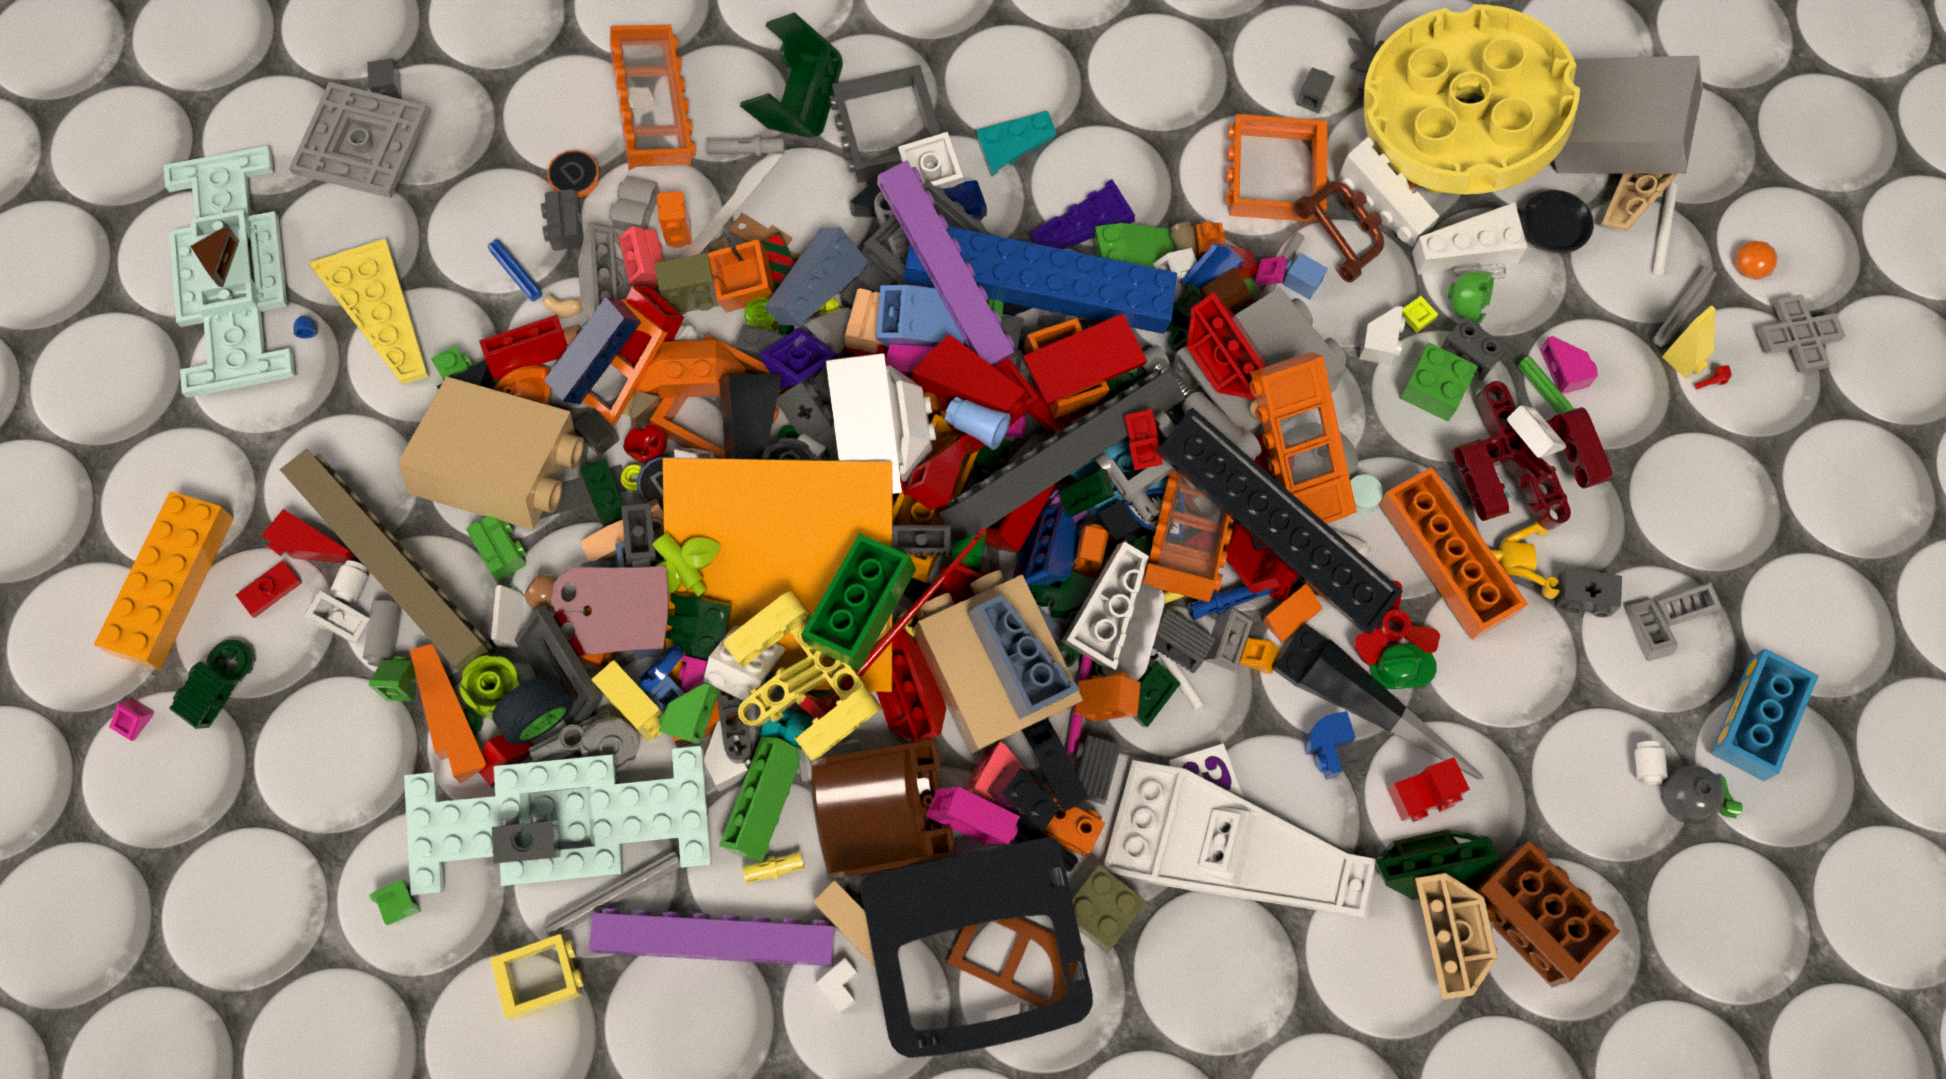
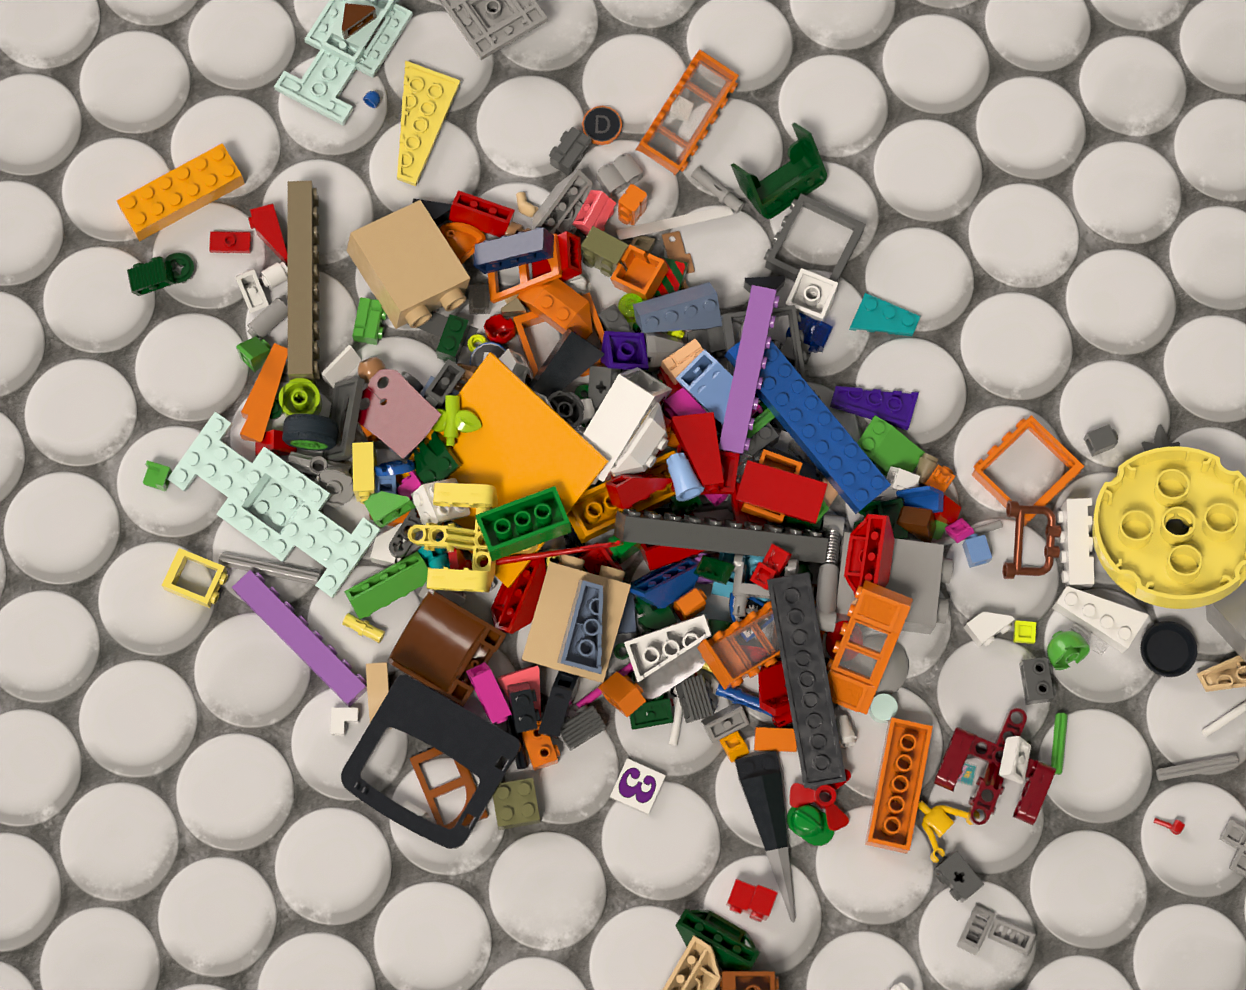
camera: 40 degrees right, 5 degrees up
dark pink slope [109,699,154,741] -> none
bright green brick [431,346,473,380] -> none
blue axle [488,239,542,302] -> none
dark grey brick [492,815,561,864] -> none
light nougat slope [580,520,625,561] -> none
dark grey brick [892,525,951,558] -> none
black piece [1096,500,1140,556] -> none
white wing [1103,760,1378,919] -> none
blue brick [1305,711,1356,780] -> none
bright green brick [1400,343,1478,422] -> none
dark pink slope [1540,336,1598,394] -> none
light yellow slope [1662,305,1716,379] -> none

